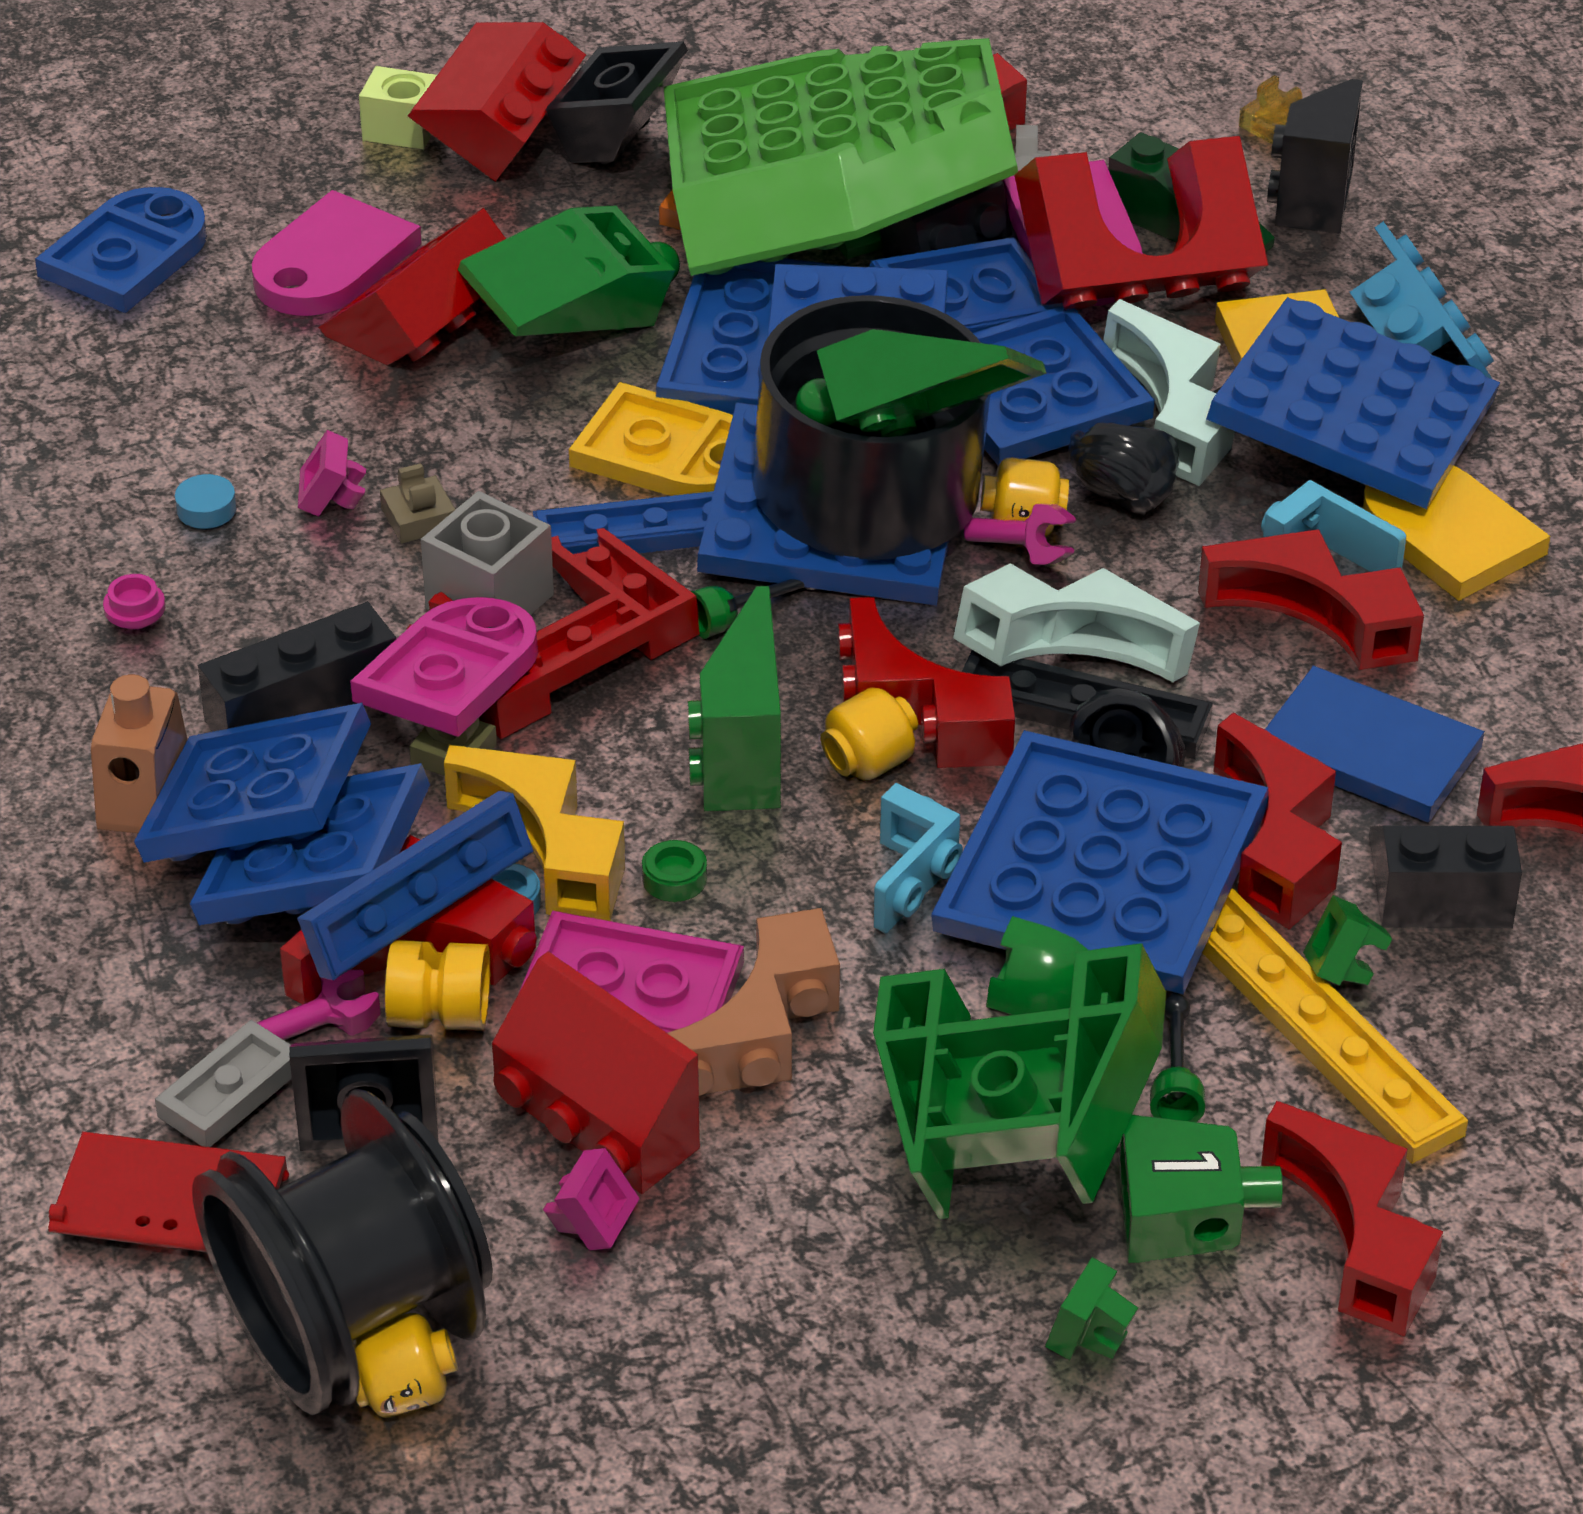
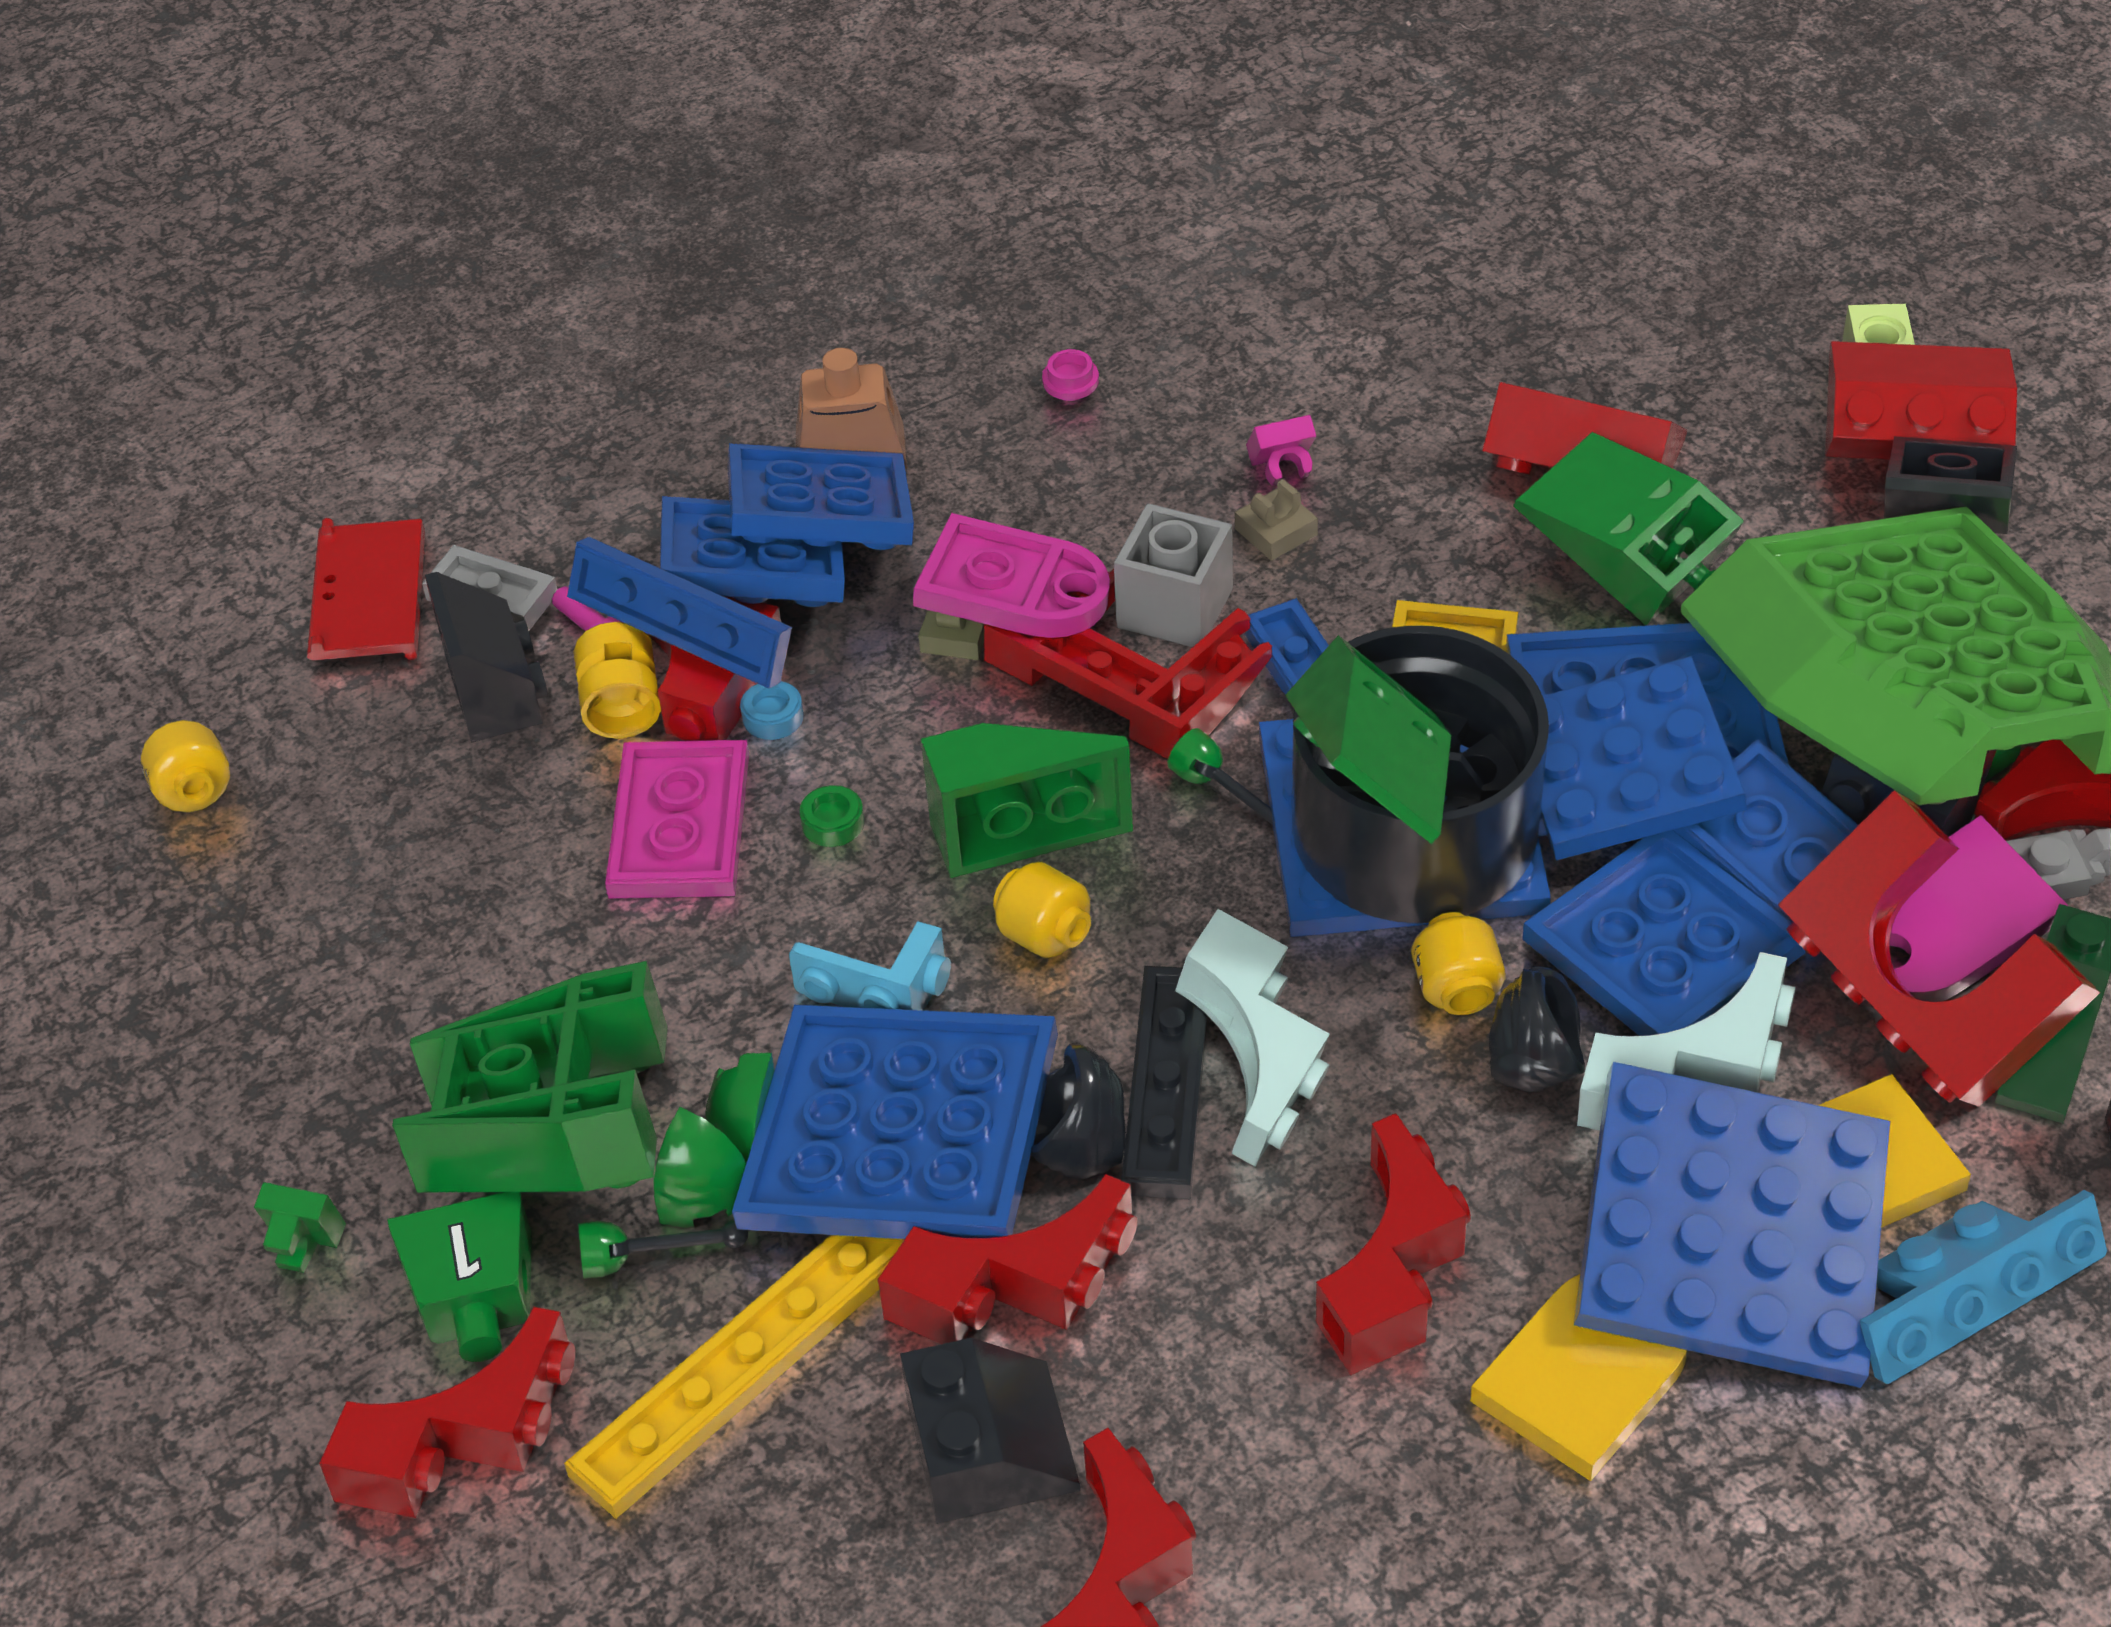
camera: 80 degrees right, 5 degrees up
blue tile [35,187,207,313] -> none
dark azure tile [175,474,236,529] -> none
black wheel [192,1089,493,1415] -> none
black brick [198,601,396,732] -> none
dark pink tile [252,190,422,316] -> none
yellow arch [444,745,625,921] -> none
red slope [492,951,700,1194] -> none
dark pink tile [543,1148,640,1250] -> none
nougat arch [667,908,840,1096] -> none
red arch [838,597,1015,768] -> none
dark pink bar [964,504,1076,565] -> none
medium azure bracket [1261,480,1406,572] -> none
blue tile [1265,665,1485,823] -> none
green tile [1303,895,1392,986] -> none

